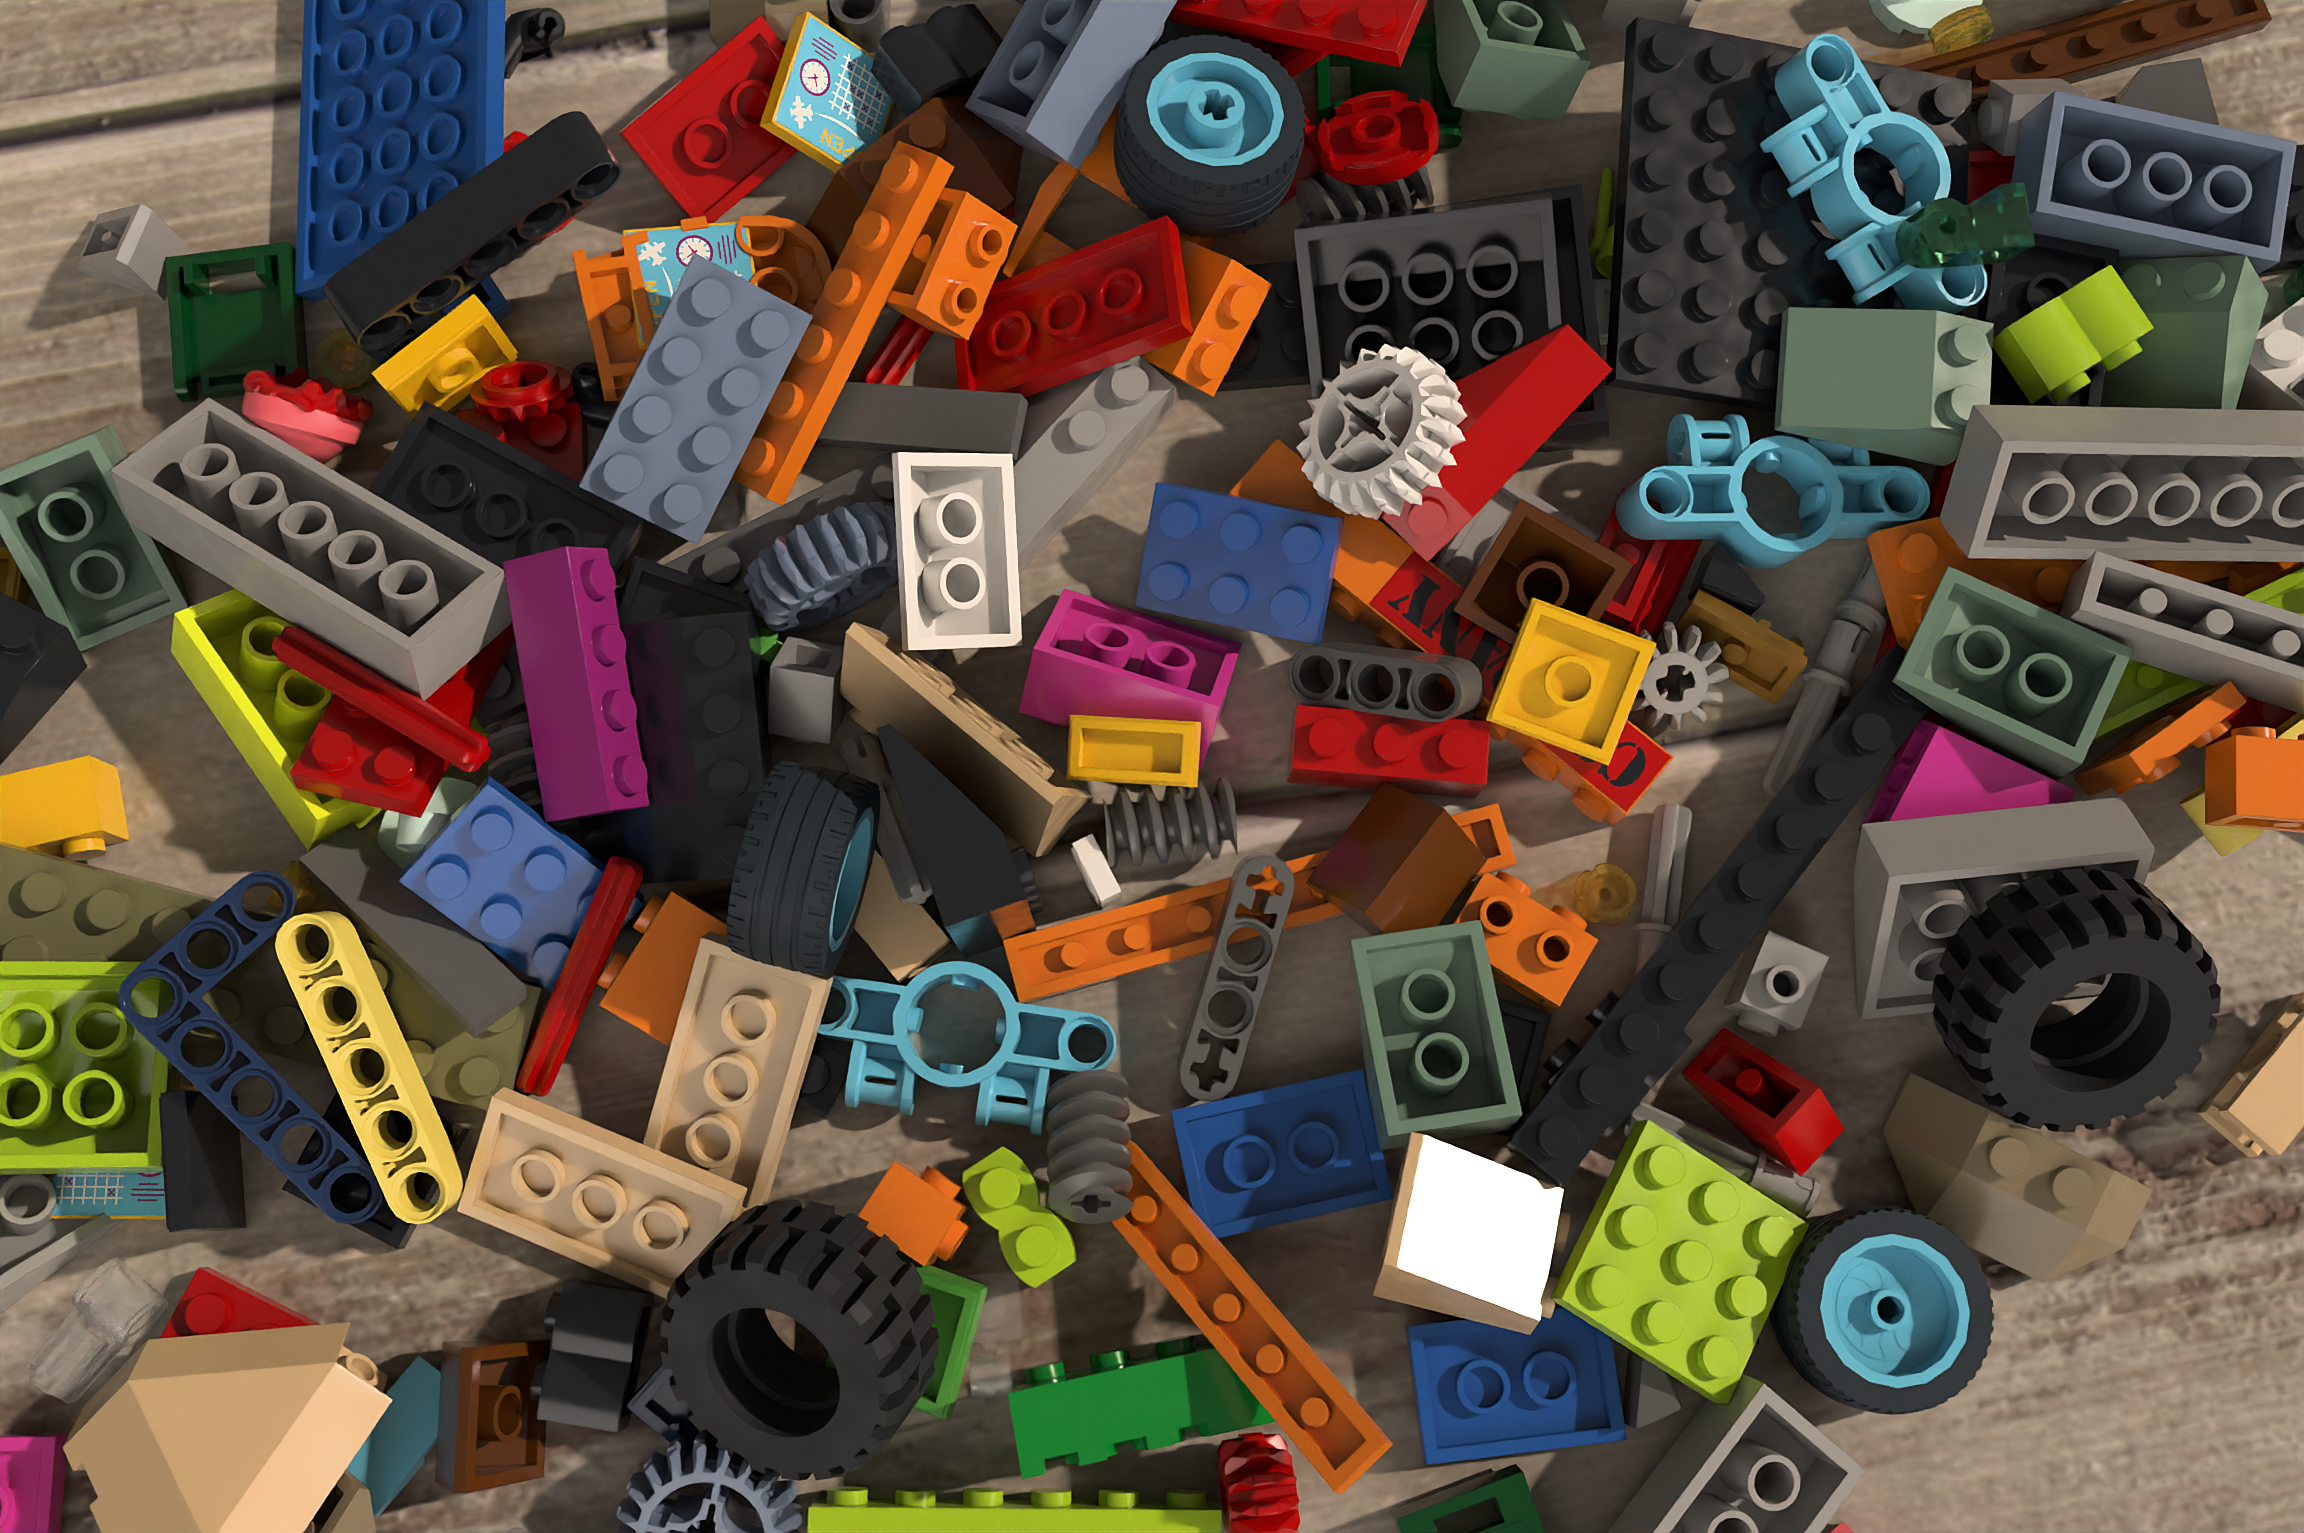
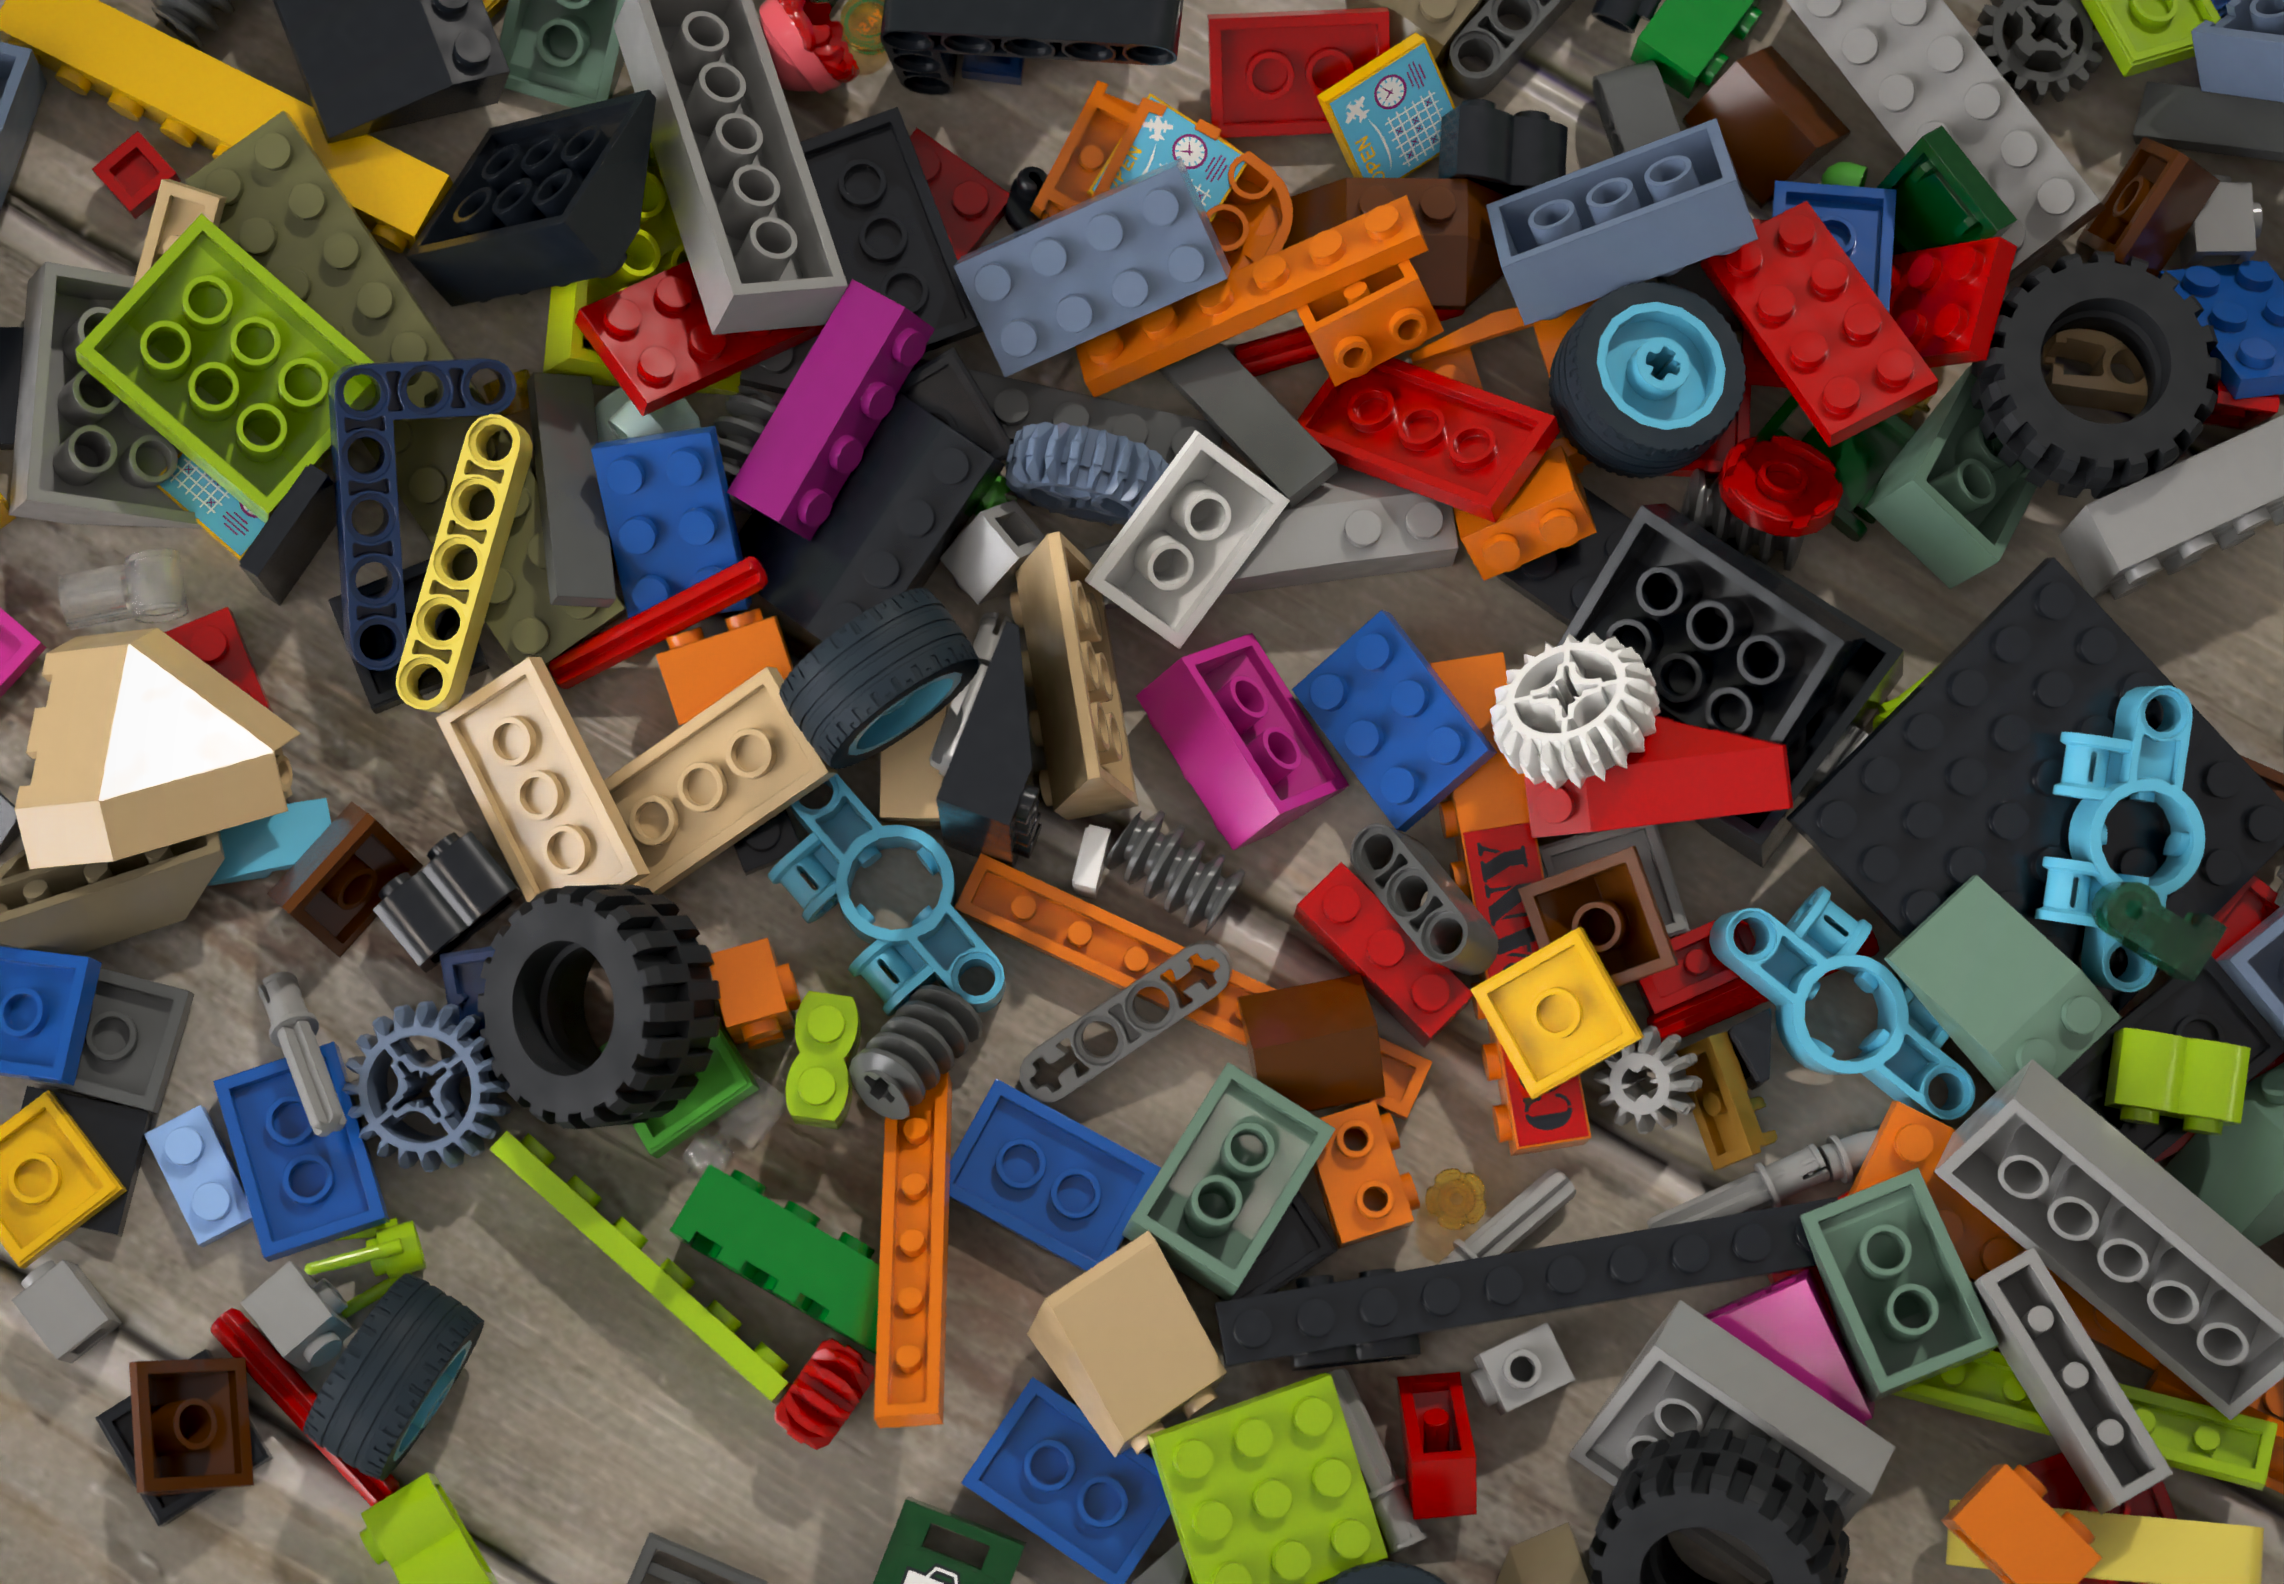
camera: 40 degrees right, 0 degrees up
red axle [271,625,492,772] -> none
yellow tile [371,294,521,420] -> none
red gear [470,360,574,422] -> none
yellow tile [1066,715,1201,787] -> none
orange plate [2073,681,2246,797] -> none
none -> black slope [405,90,656,307]

